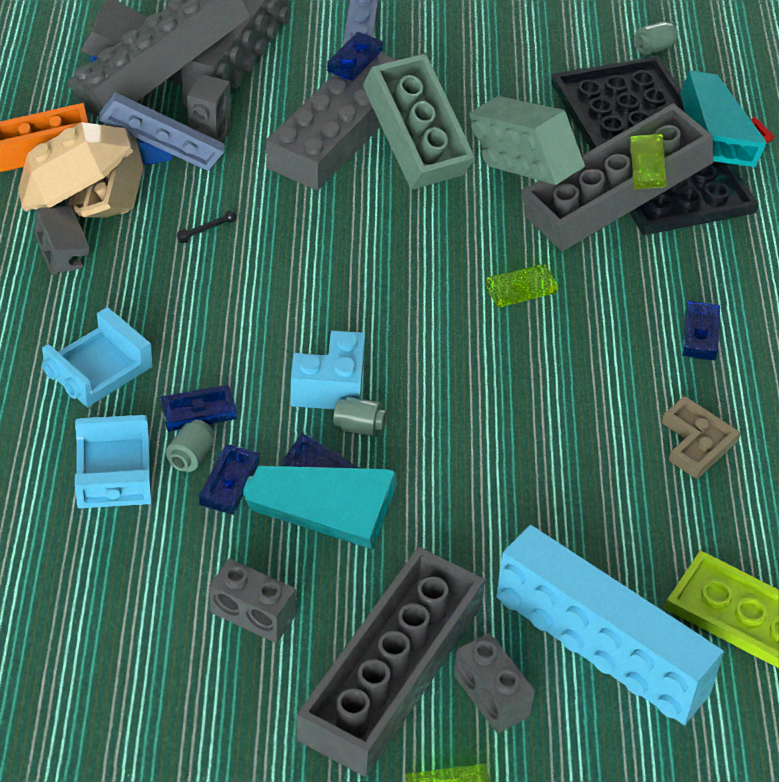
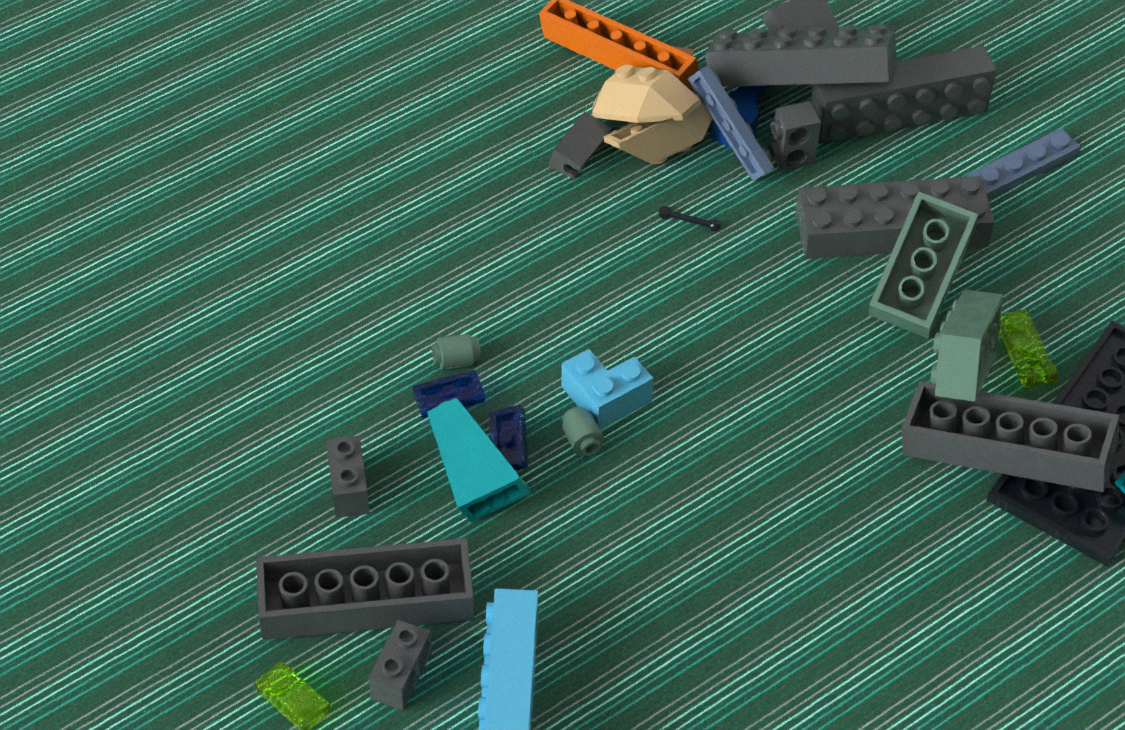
camera: 55 degrees right, 5 degrees up
medium azure panel [42,307,153,408] -> none
medium azure panel [75,415,151,508] -> none
clear blue plate [160,385,237,432] -> none
clear blue plate [327,31,383,81] -> none
clear neon green plate [485,264,558,307] -> none
clear neon green plate [630,134,666,189] -> none
dark tan plate [662,396,741,479] -> none
clear blue plate [682,300,720,361] -> none

